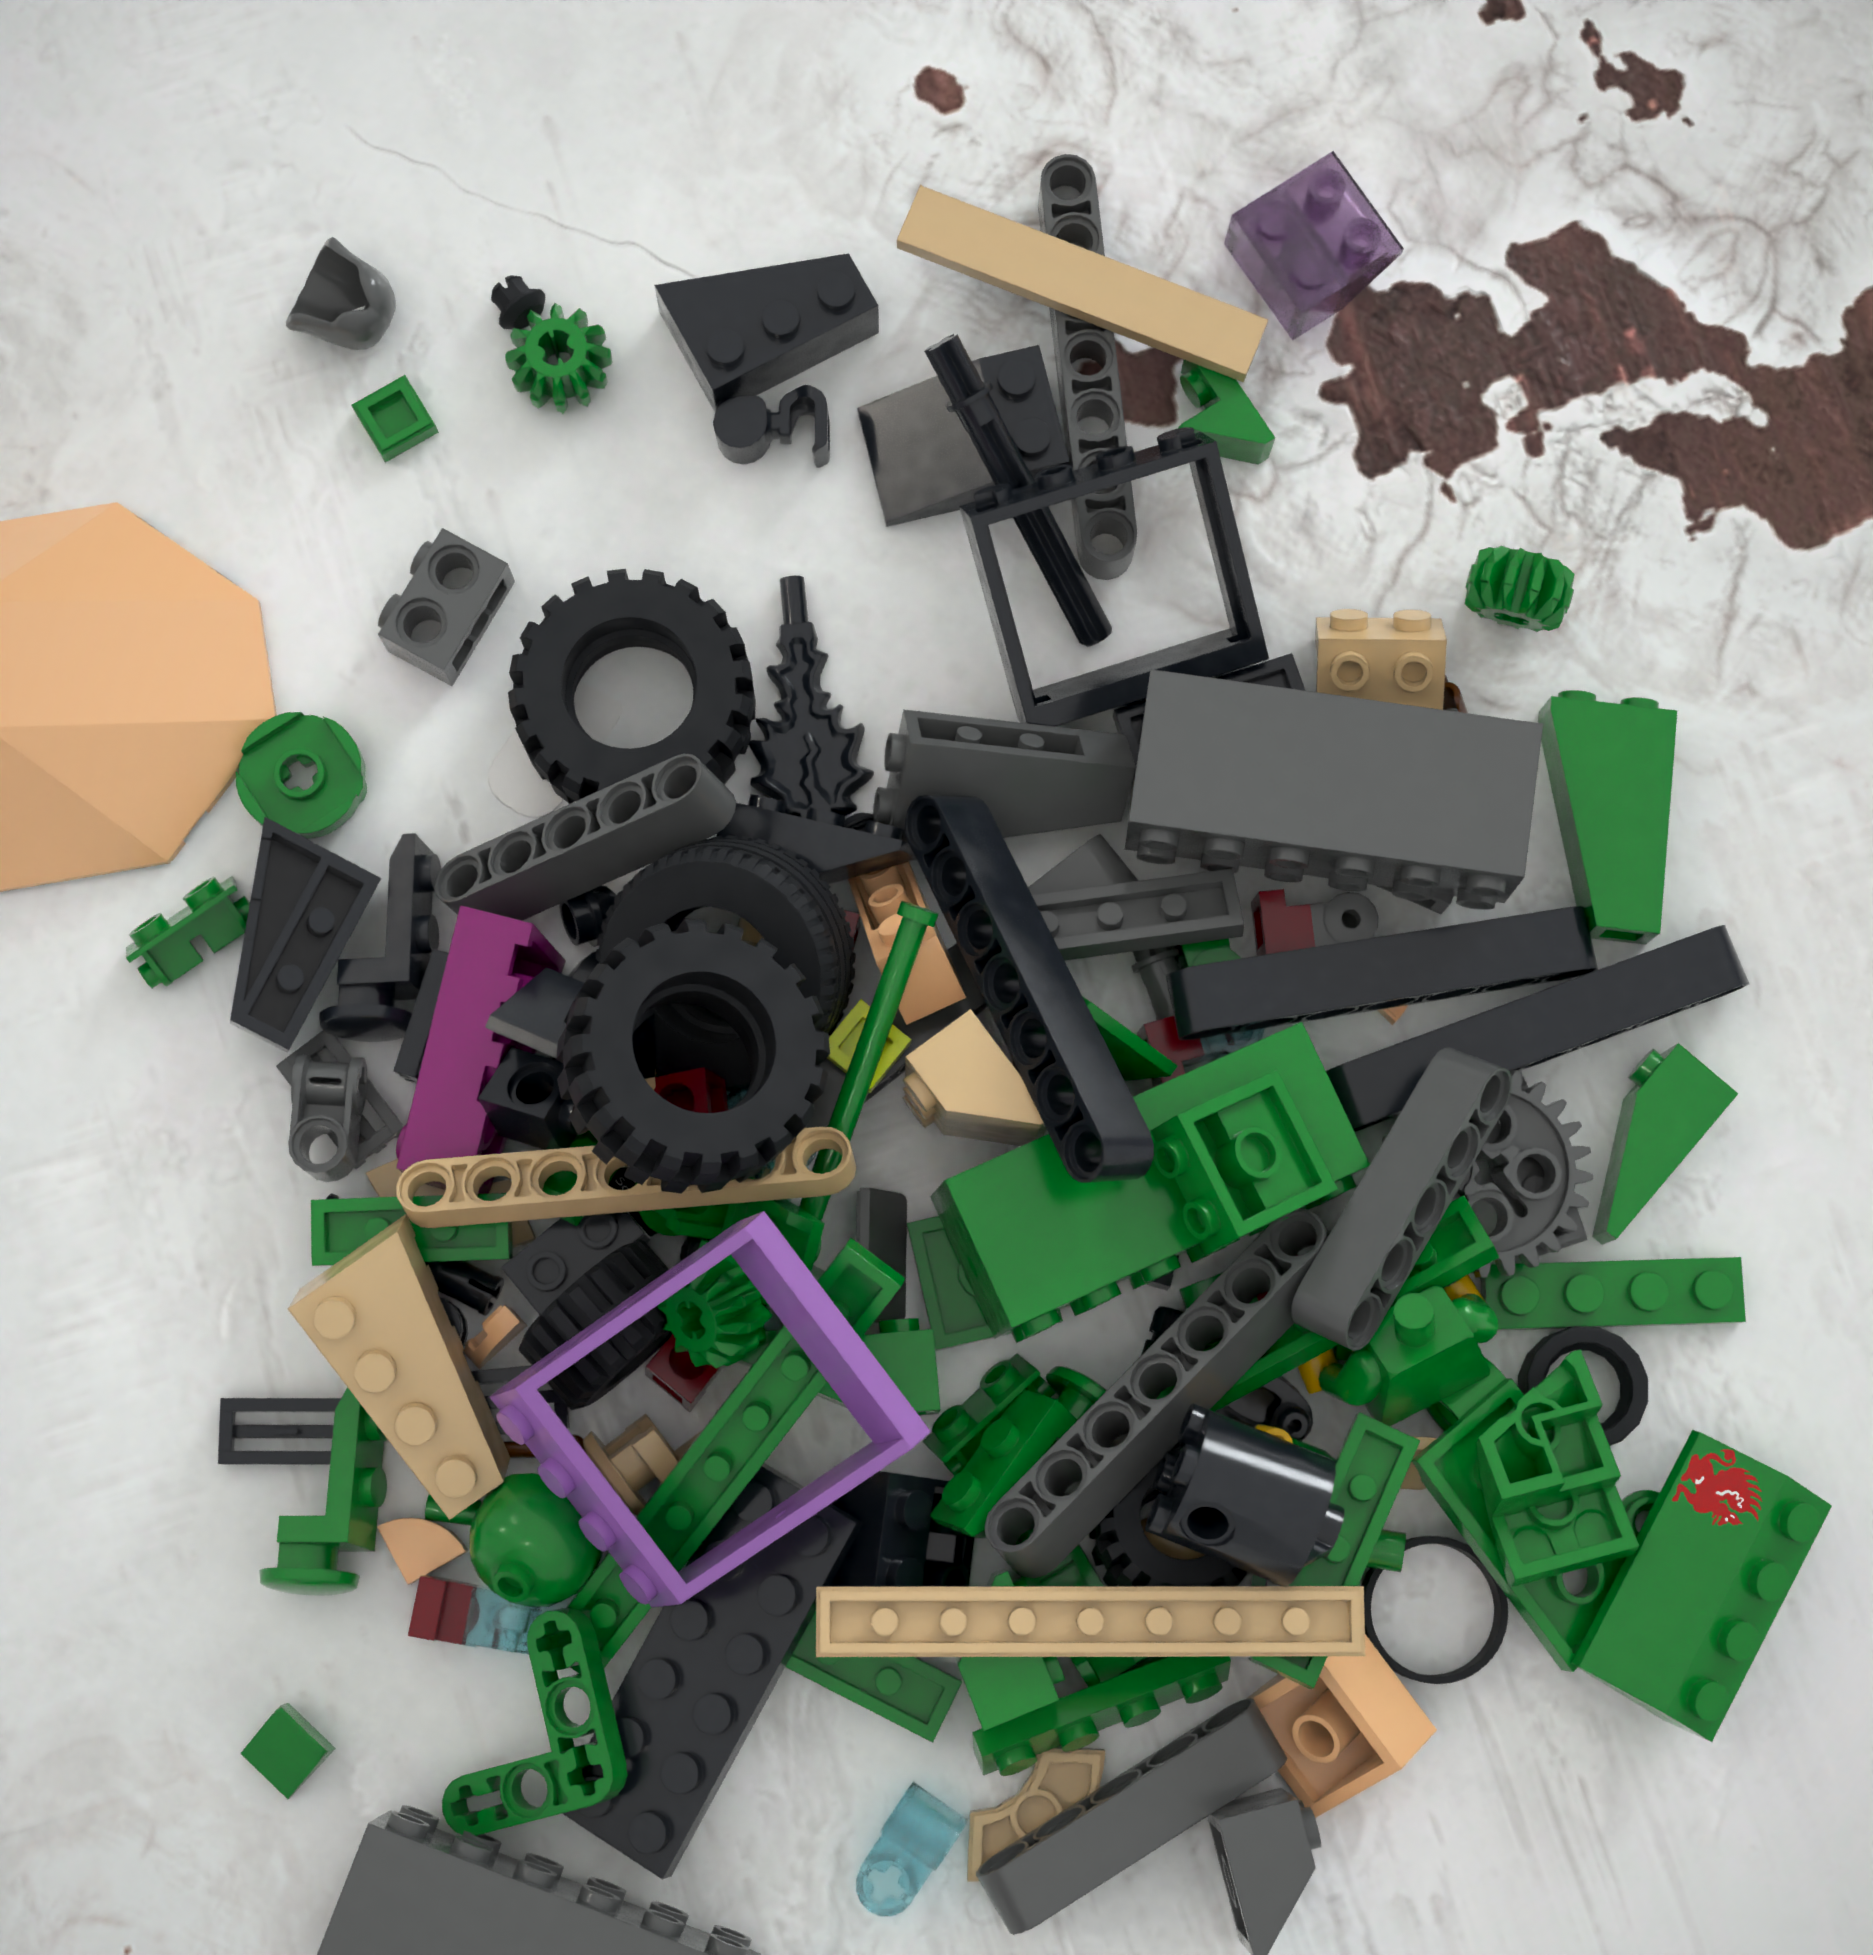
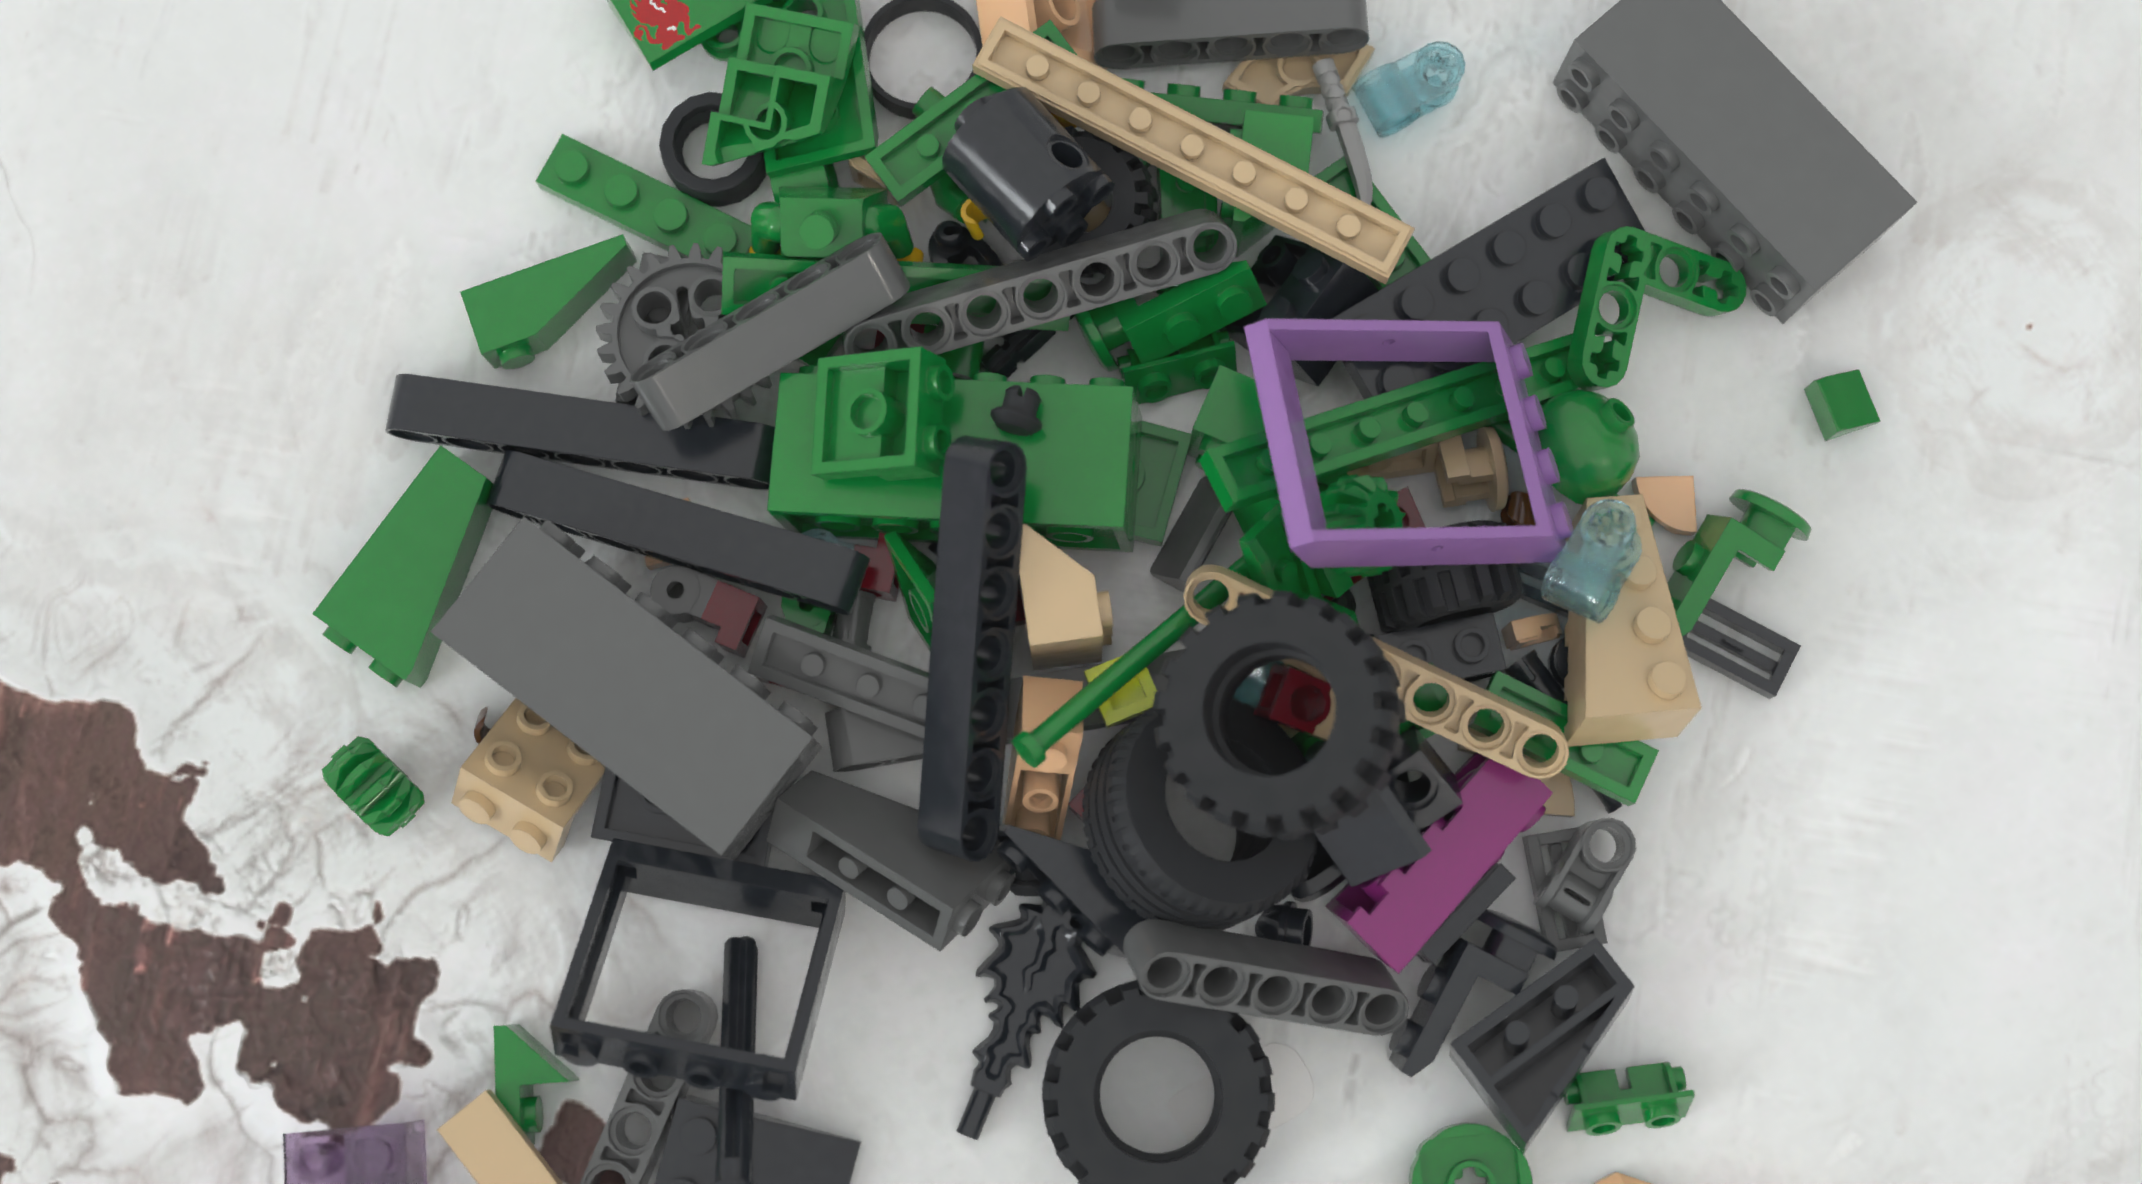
camera: 145 degrees left, 0 degrees up
leg [408,1575,542,1654] -> none
none -> black piece [990,385,1043,436]
none -> light grey piece [1312,58,1373,205]
none -> clear light blue piece [1541,499,1642,623]

